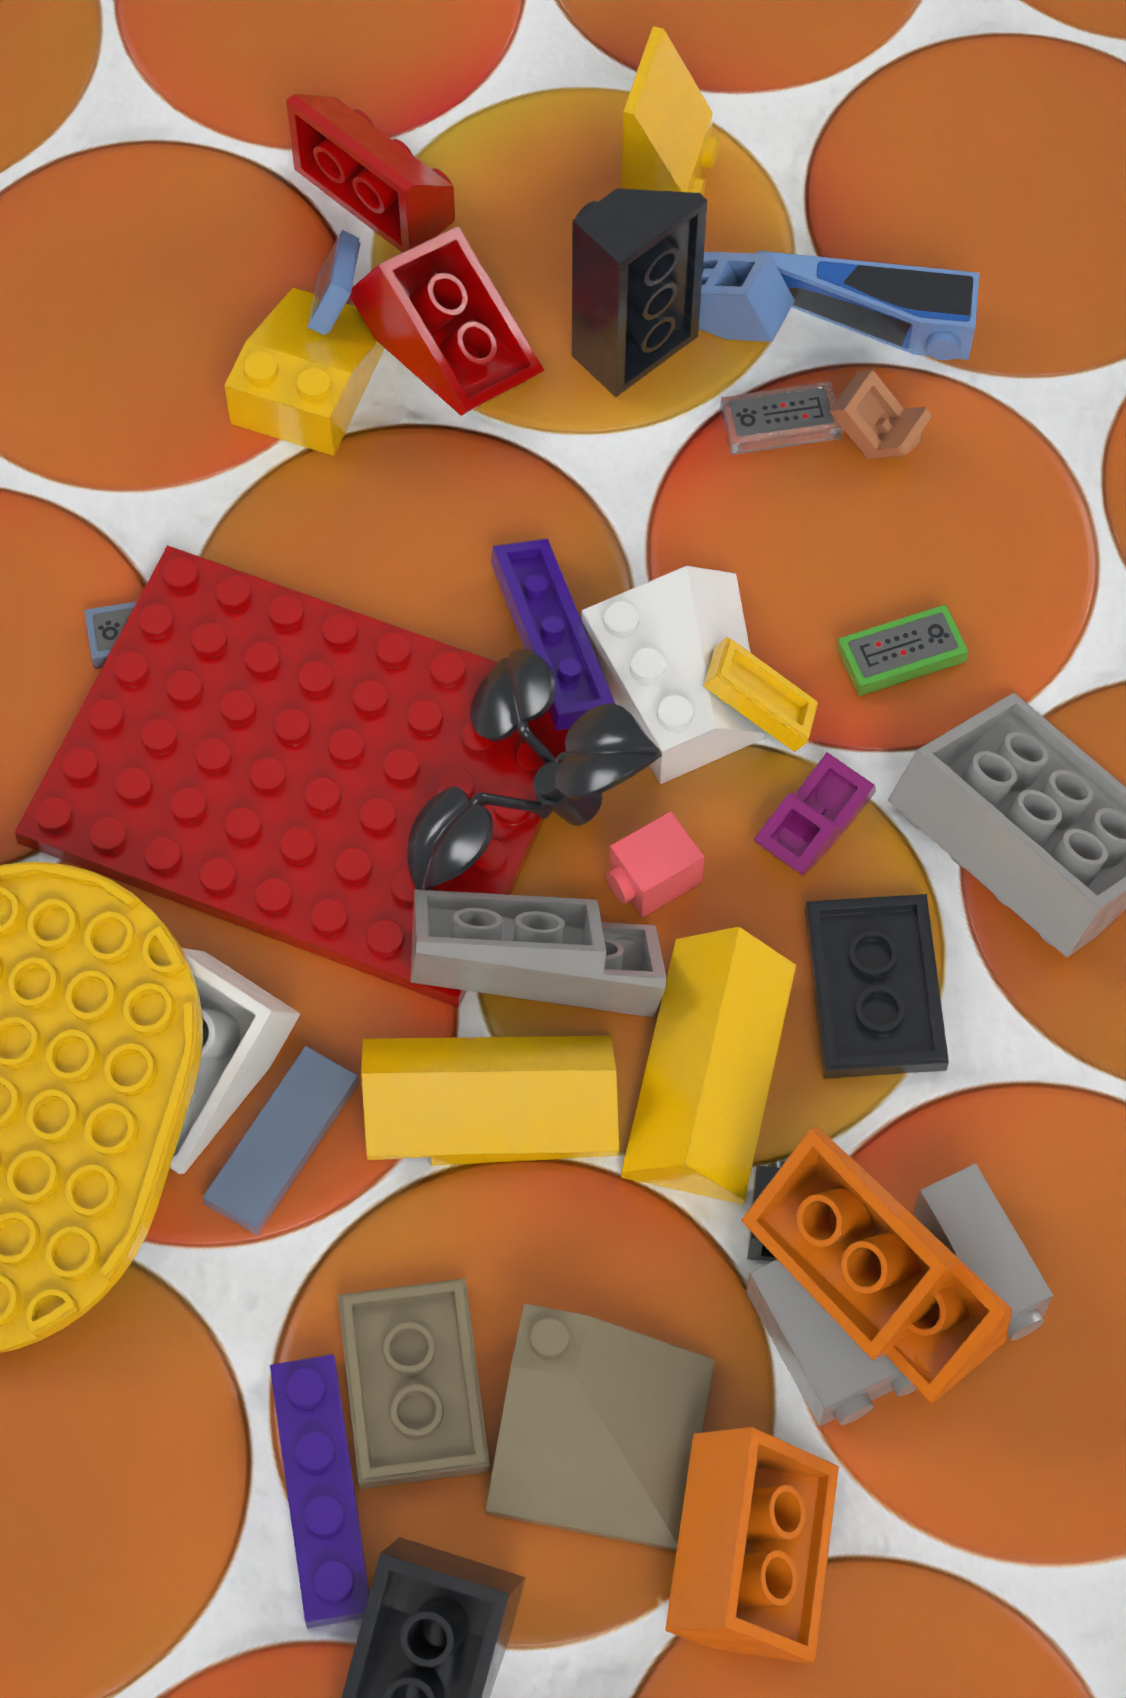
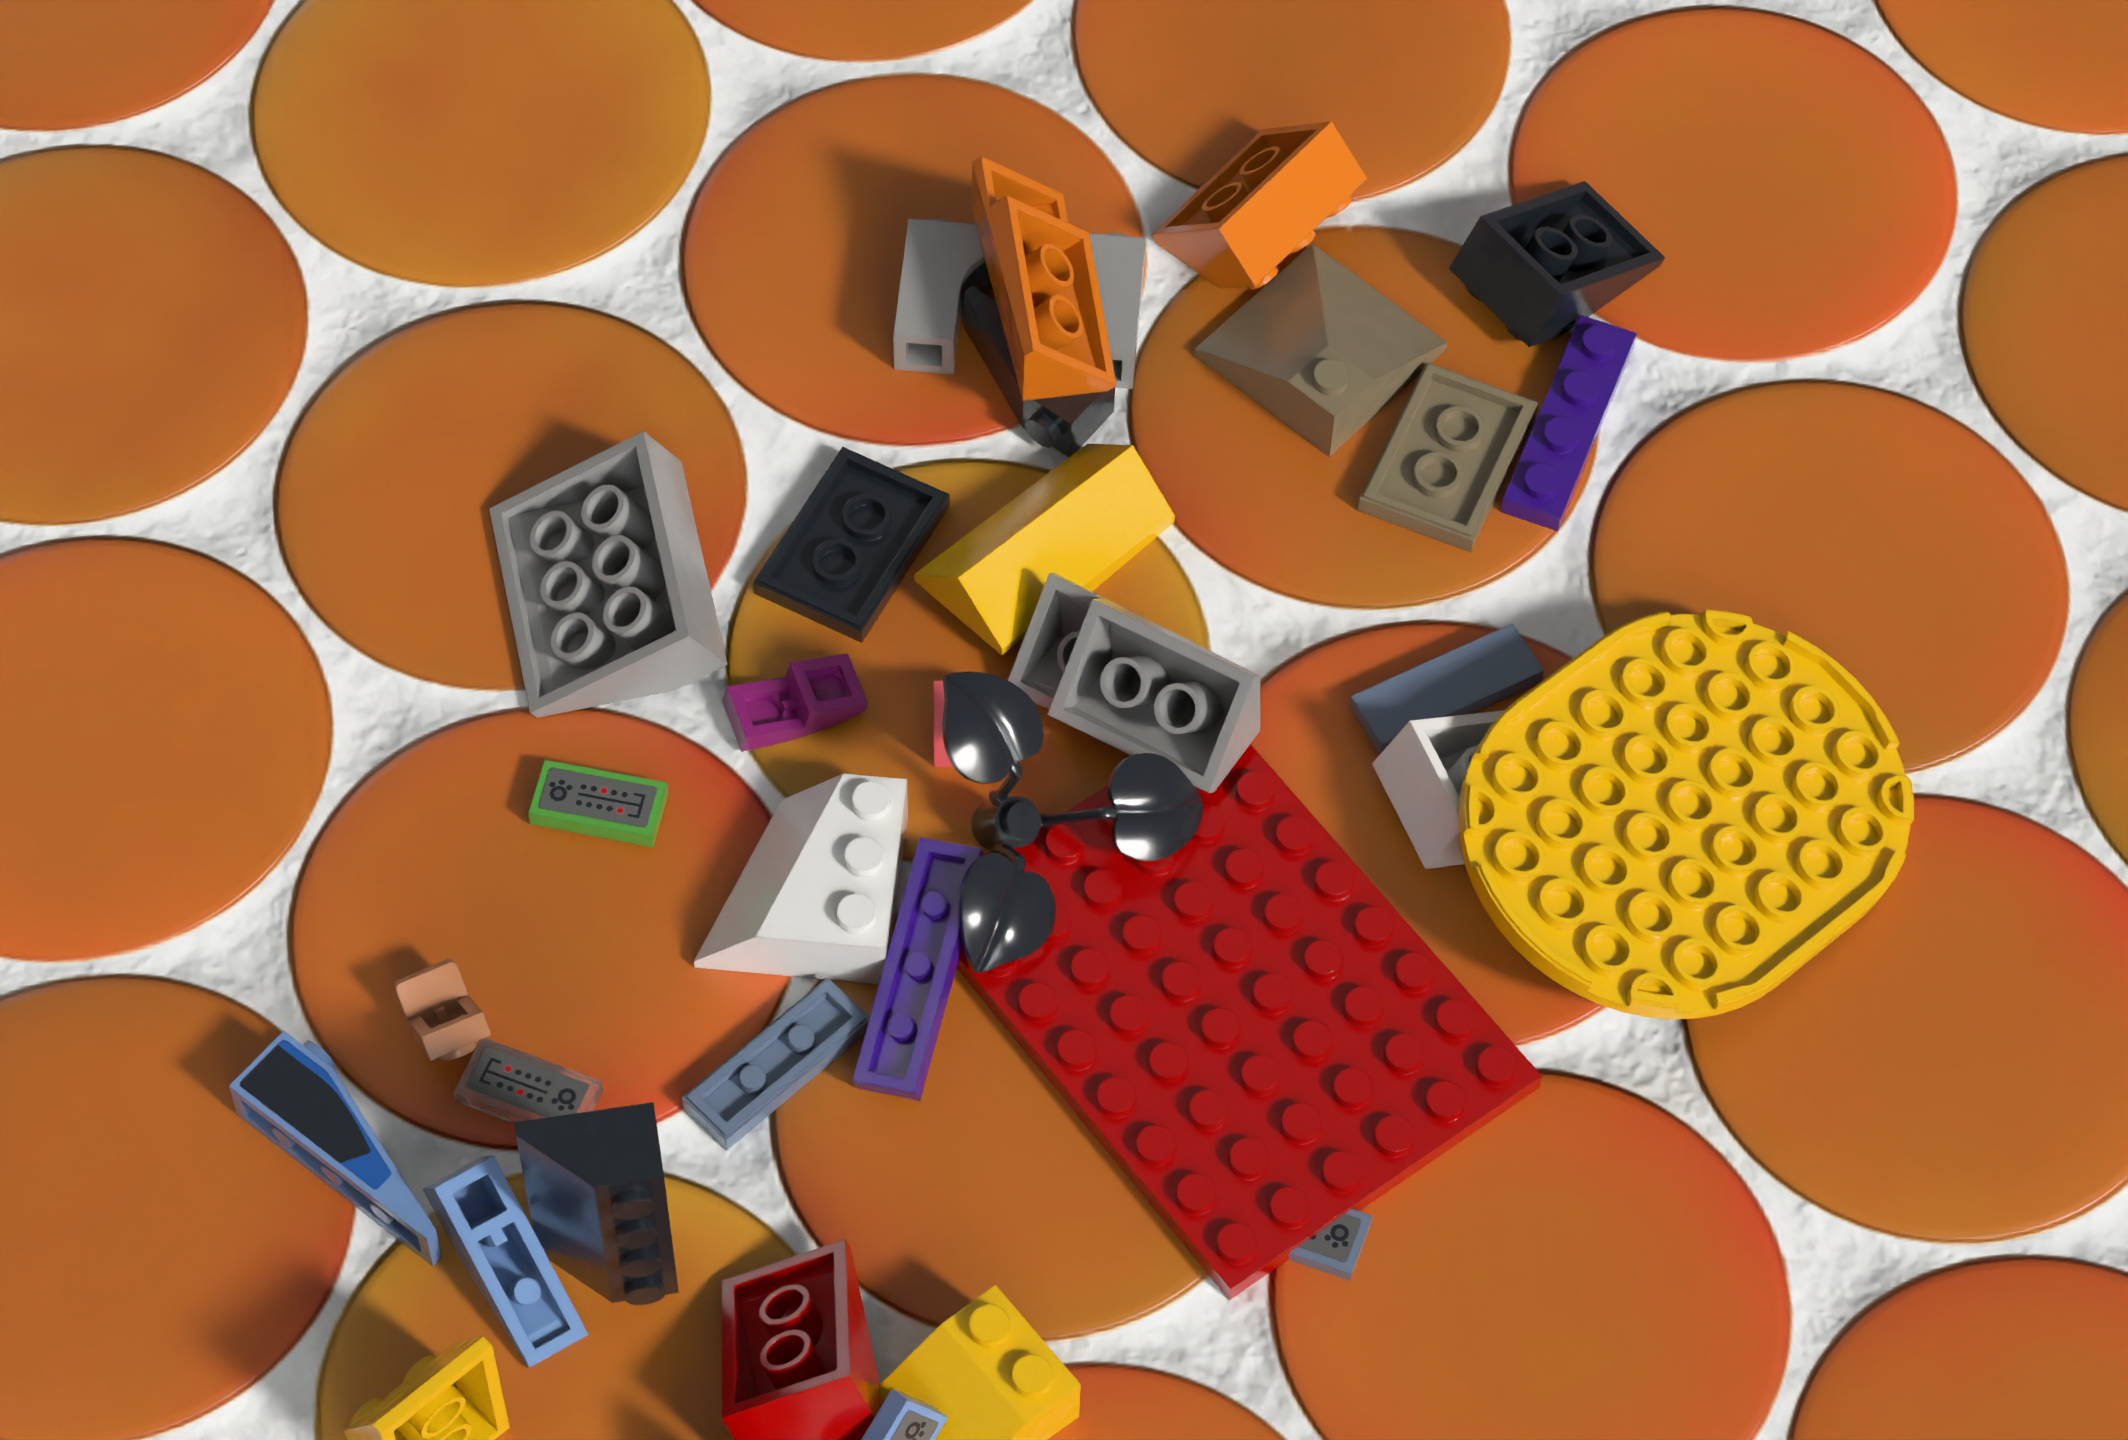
camera: 150 degrees left, 5 degrees down
yellow slope [361,1035,619,1166] -> none
yellow tile [703,637,818,752] -> none
none -> sand blue tile [682,977,870,1151]

